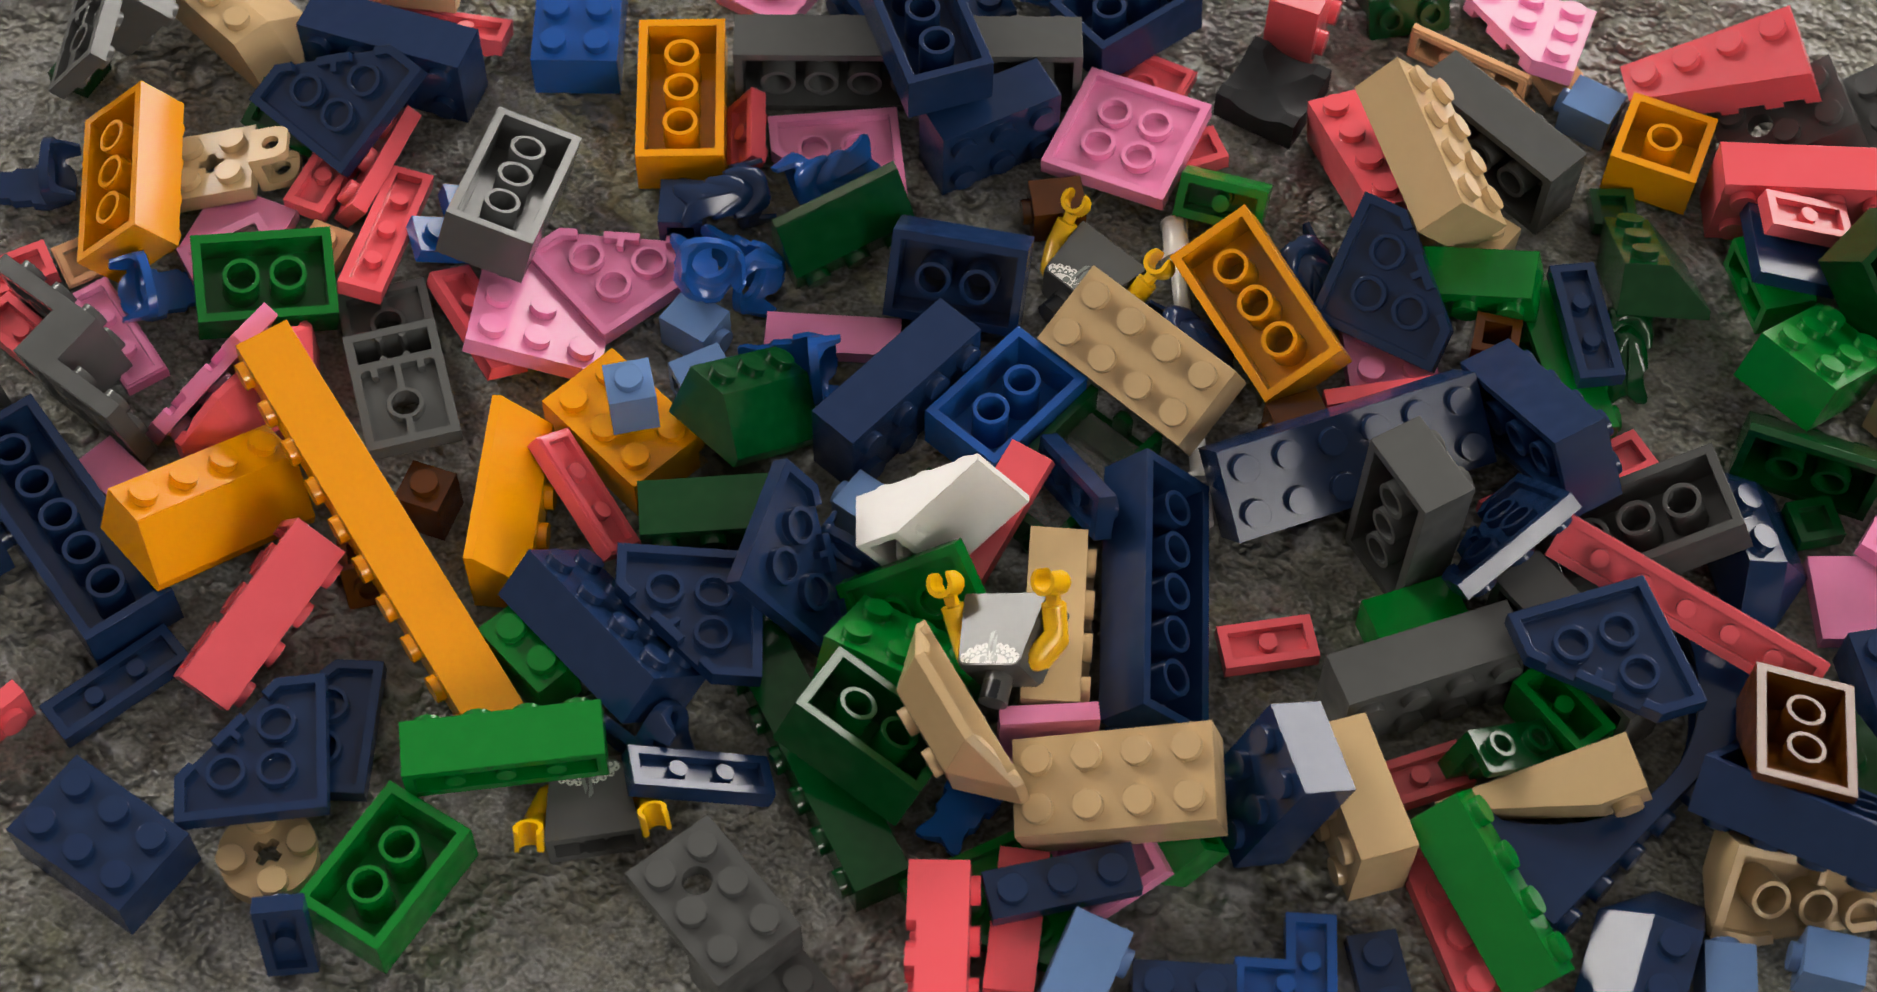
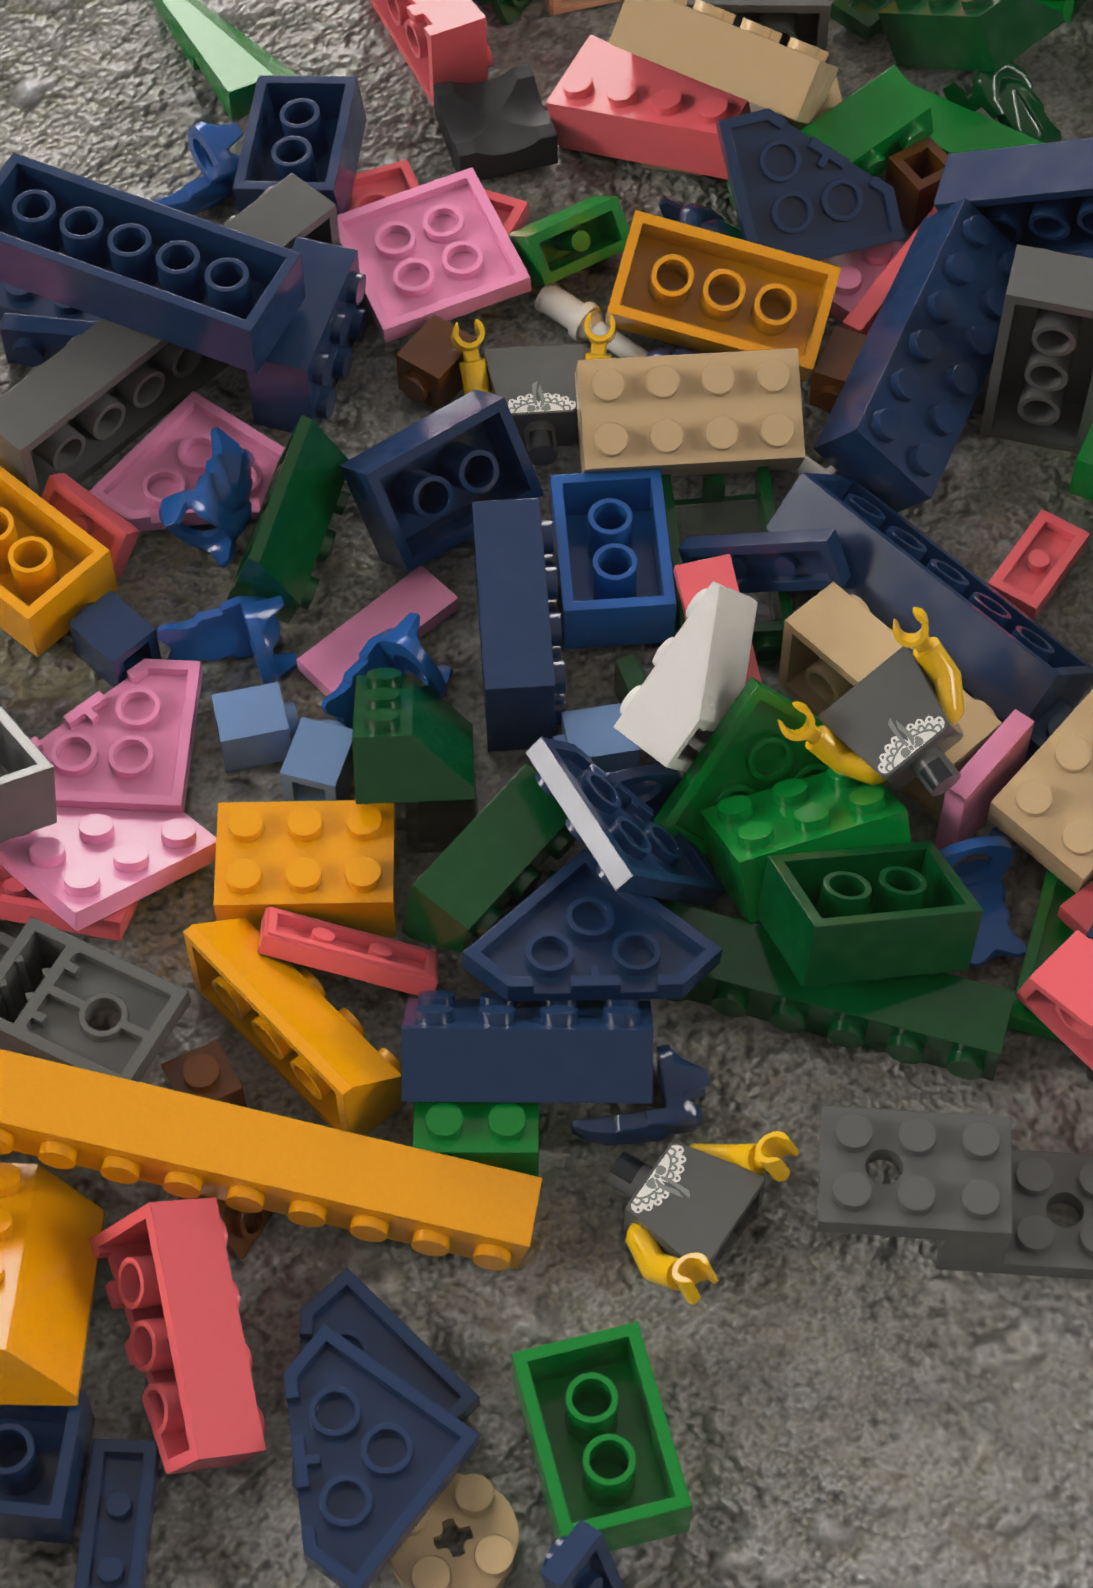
camera: 45 degrees left, 0 degrees up
green brick [399,697,610,797] -> none
medium blue brick [602,357,660,435] -> none
dark blue plate [621,744,776,807] -> none
blue hair [670,233,746,304] -> none
dark blue hair [672,158,777,229] -> none
tan wedge [896,620,1031,805] -> none
dark blue plate [1546,262,1626,389] -> none

